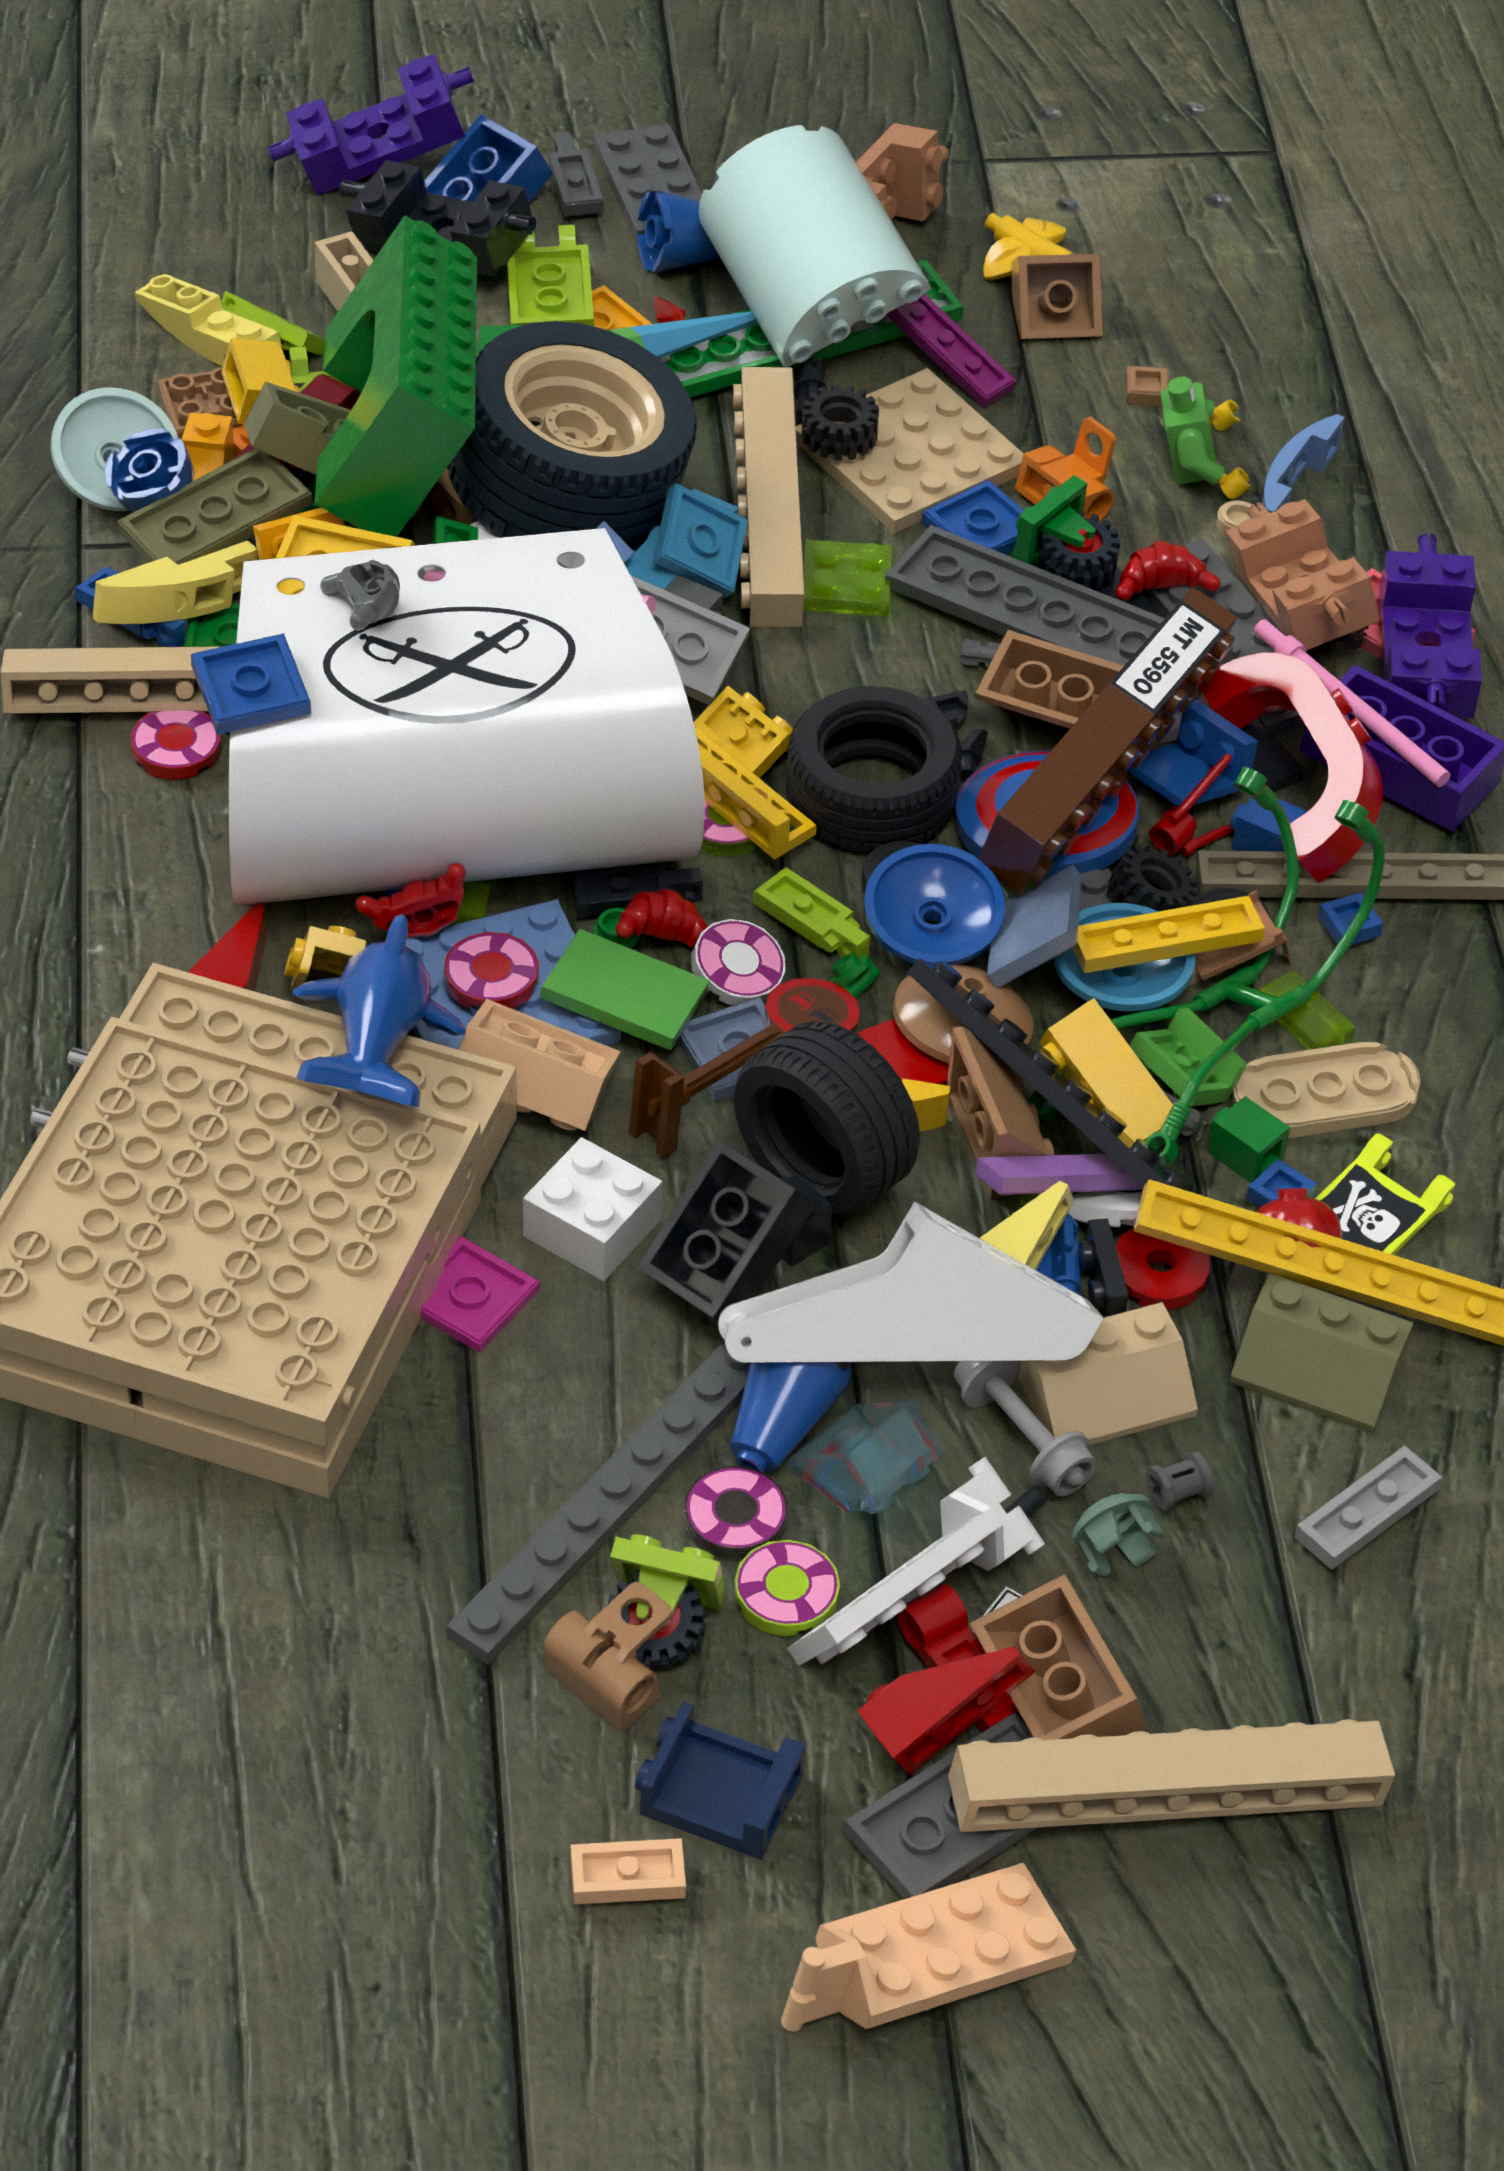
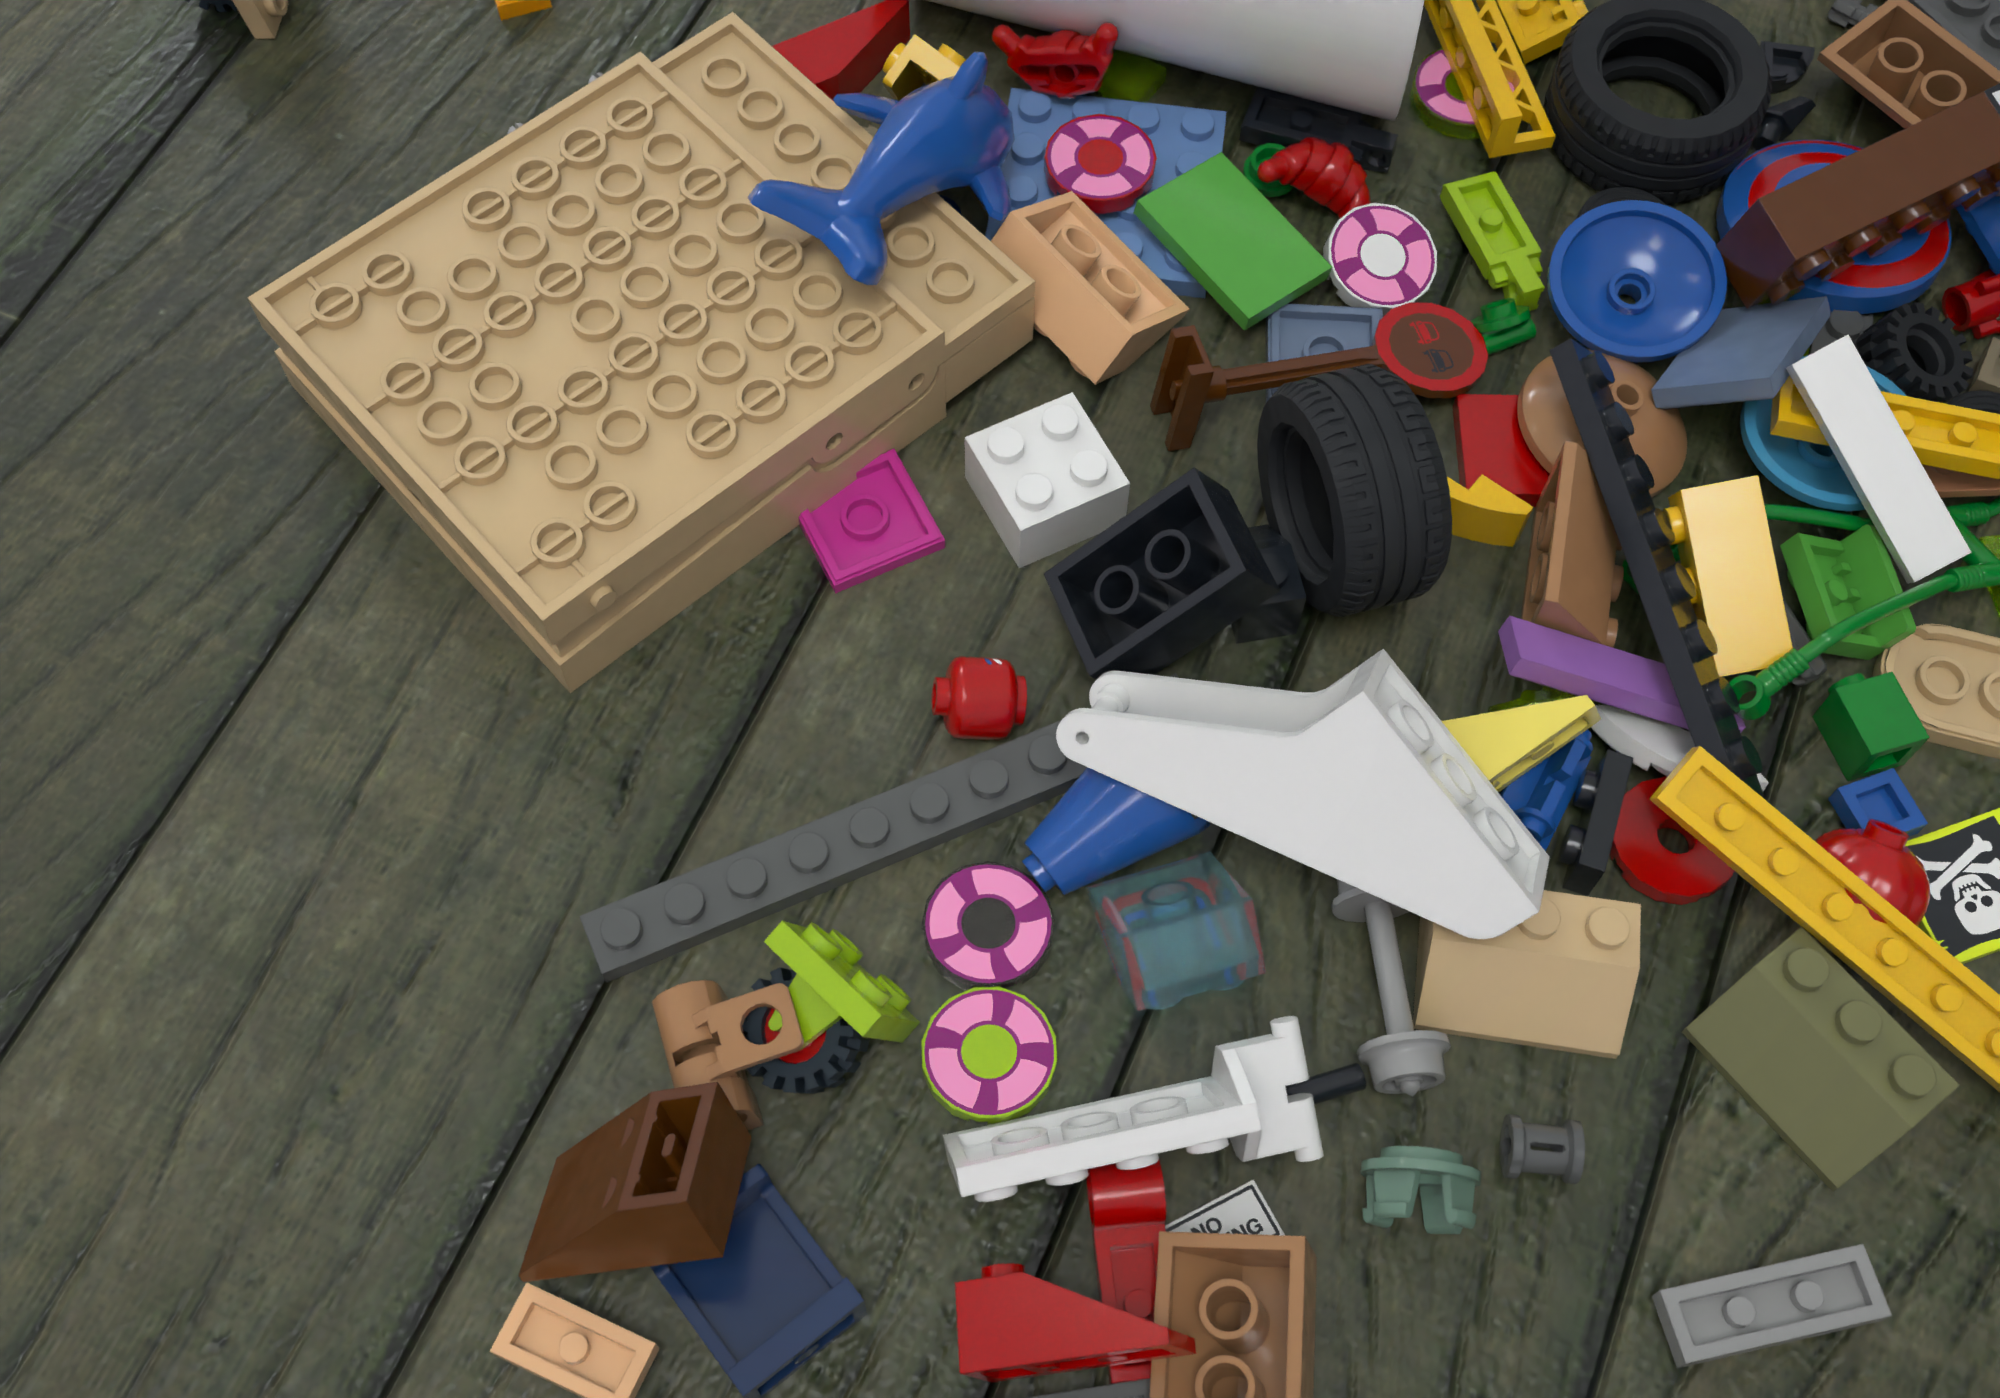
camera: 30 degrees right, 15 degrees up
none -> reddish brown slope [518,1082,752,1282]
none -> red head [931,656,1027,741]
none -> white tile [1786,335,1971,584]

